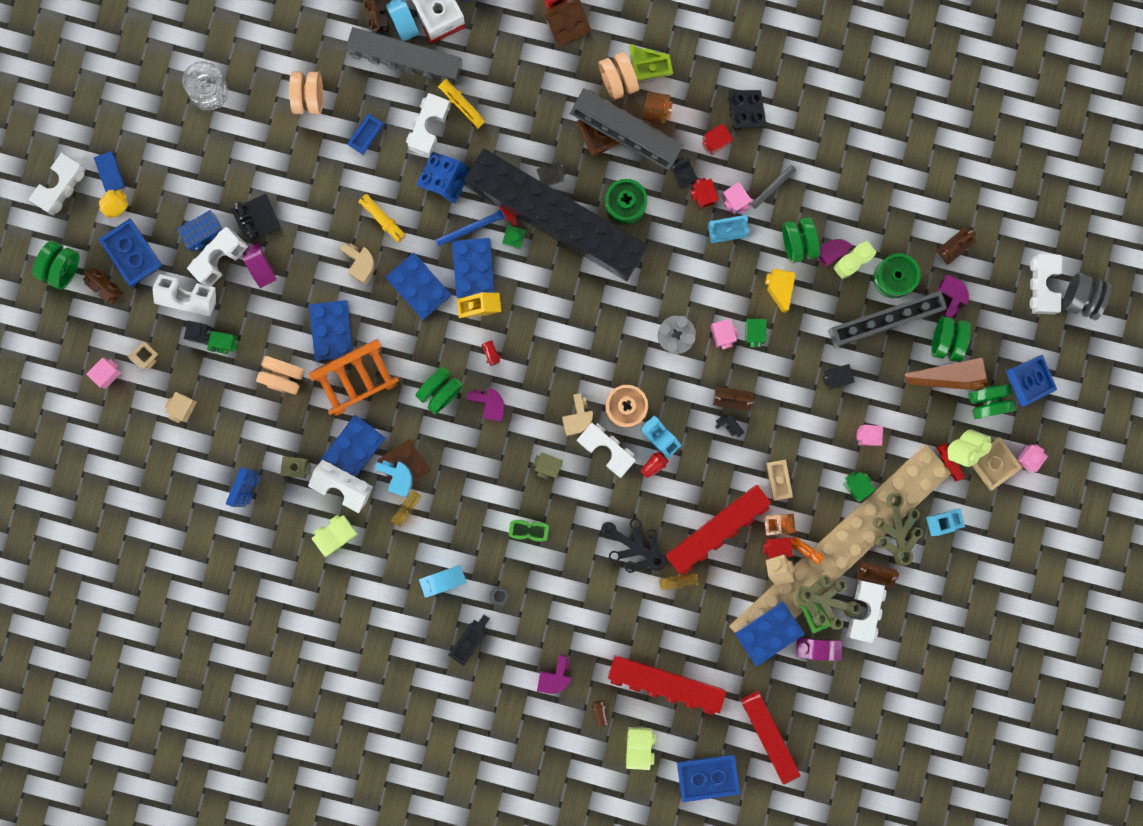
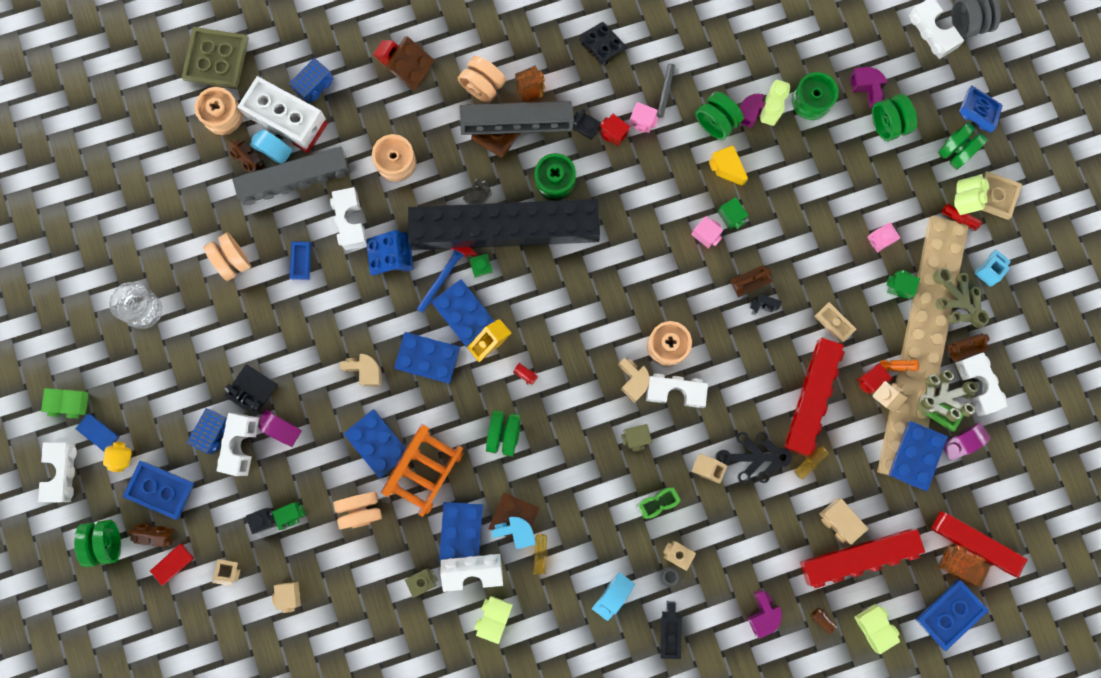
camera: 30 degrees left, 5 degrees down
bright pink brick [86,357,122,389] -> none
white arch [153,274,216,317] -> none
blue plate [226,467,260,507] -> none
yellow pin [359,194,406,243] -> none
yellow pin [438,78,486,129] -> none
magenta brick [467,387,505,422] -> none
lime wing [629,44,673,82] -> none
red cone [640,451,669,478] -> none
medium azure brick [641,416,682,459] -> none
light grey plate [657,316,696,354] -> none
red brick [702,124,733,155] -> none
medium azure hinge [708,215,750,244] -> none
clear orange brick [764,514,796,535] -> none
black brick [823,364,855,390] -> none
dark grey brick [828,291,947,348] -> none
wedge [905,357,989,390] -> none
reddish brown hinge [936,227,977,265] -> none
bright pink brick [1016,444,1048,472] -> none
none -> bright green brick [41,388,89,419]
none -> red tile [150,544,194,586]
none -> light nougat wheel [372,134,417,182]
none -> tan brick [663,541,696,571]
none -> tan brick [691,454,727,484]
none -> tan brick [819,498,868,545]
none -> clear orange brick [937,545,991,588]

